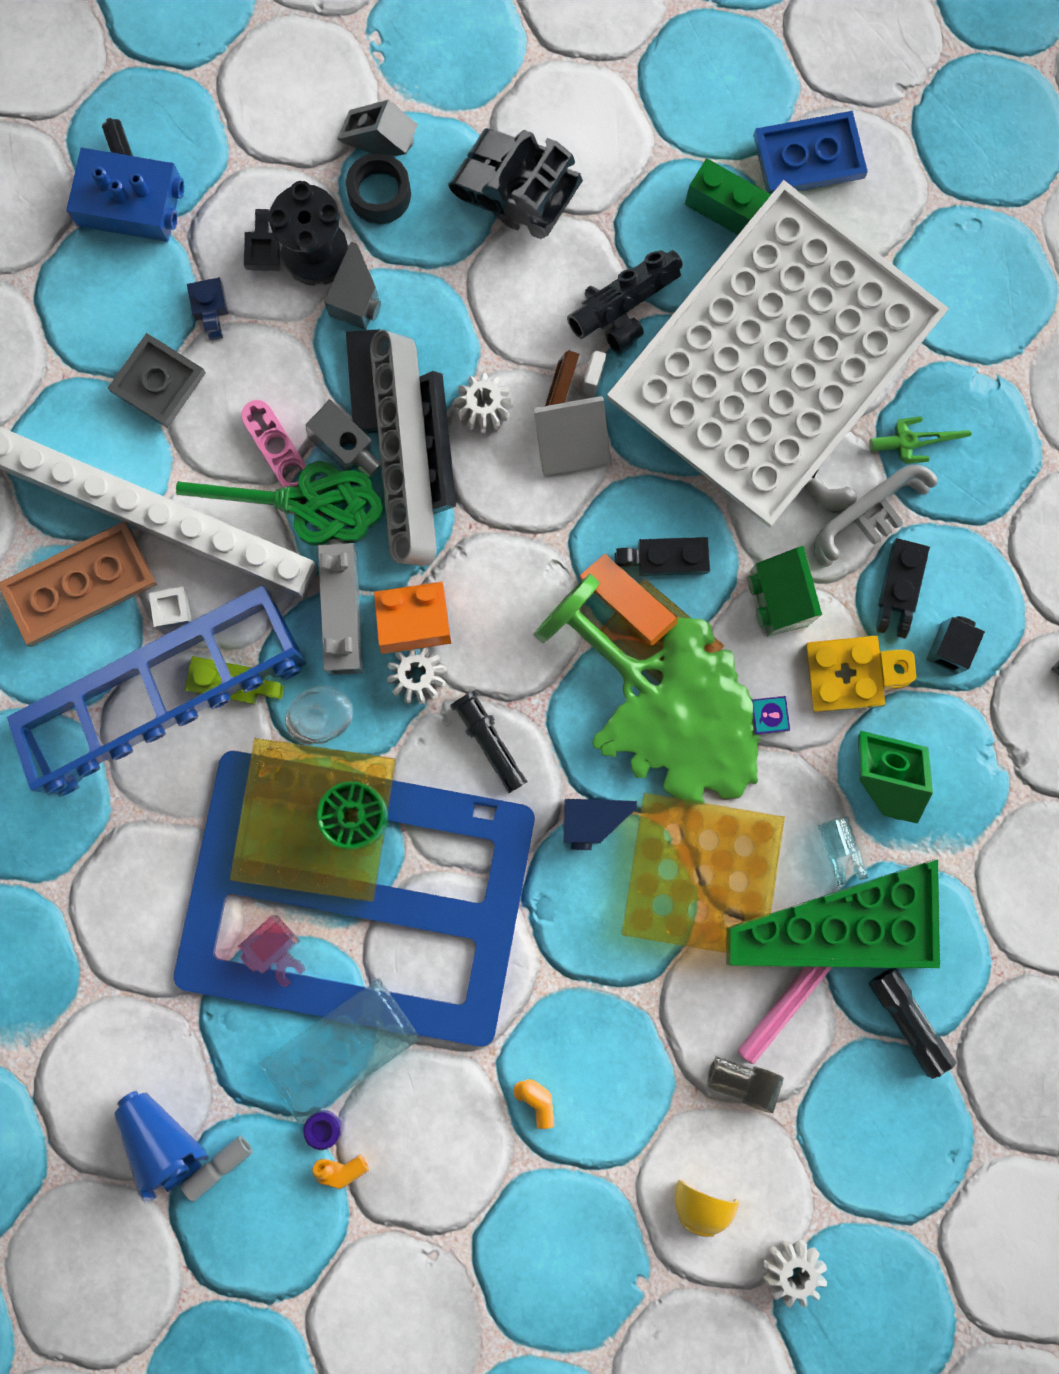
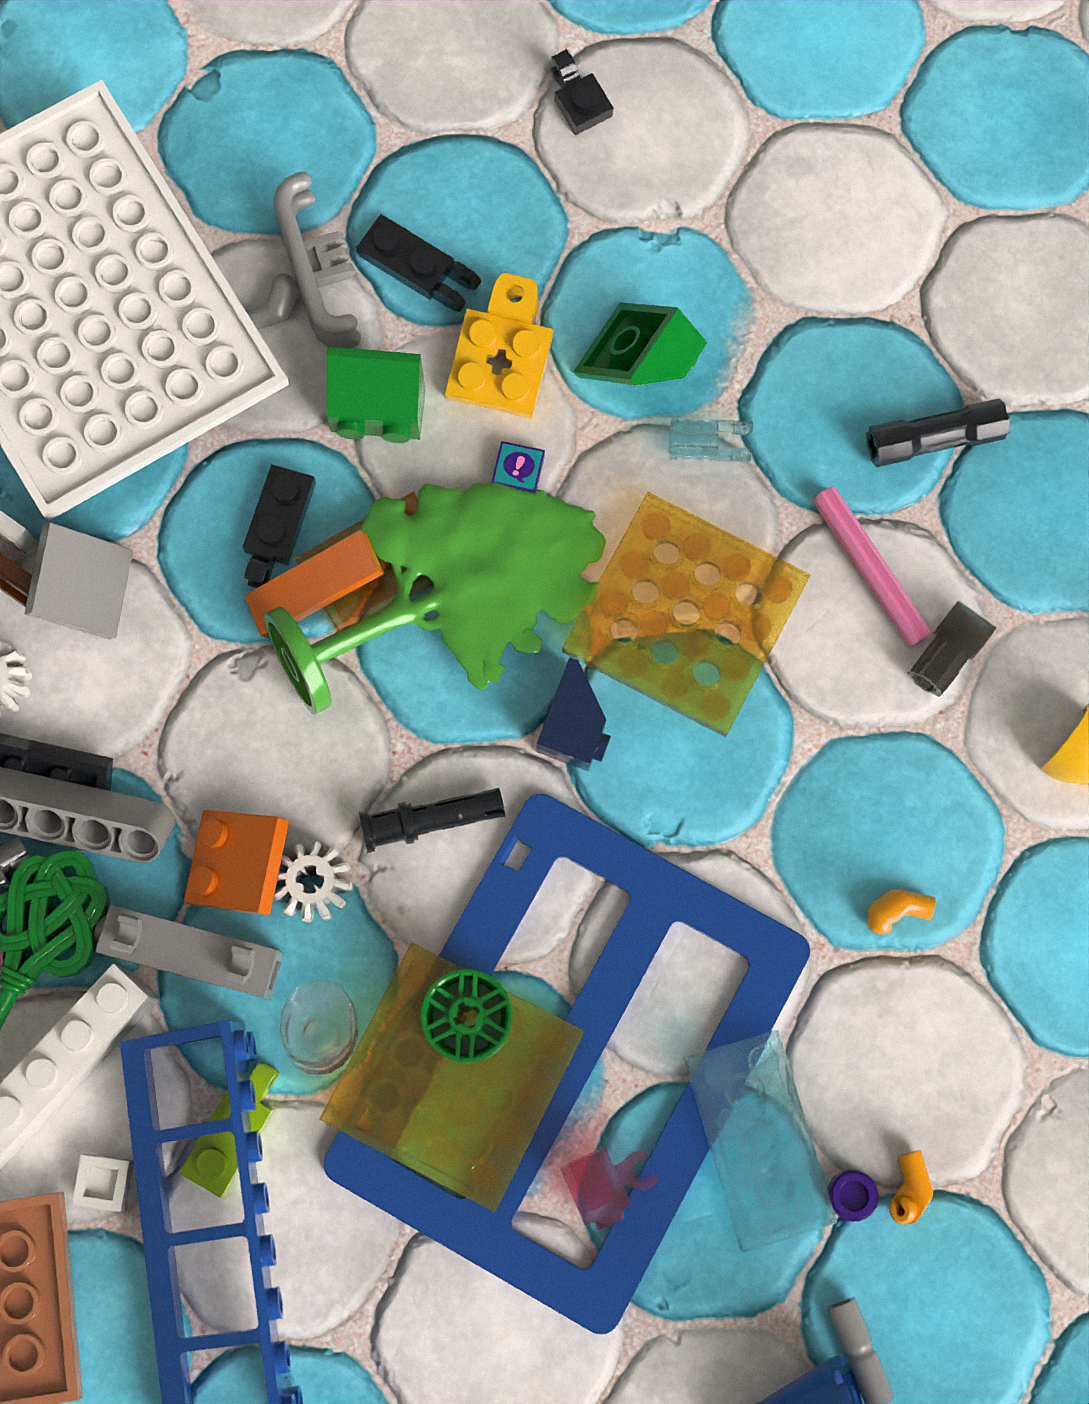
camera: 70 degrees left, 5 degrees down
green wing [726,859,940,968] -> none
bright green piece [869,416,972,464] -> none
black brick [926,616,985,674] -> none

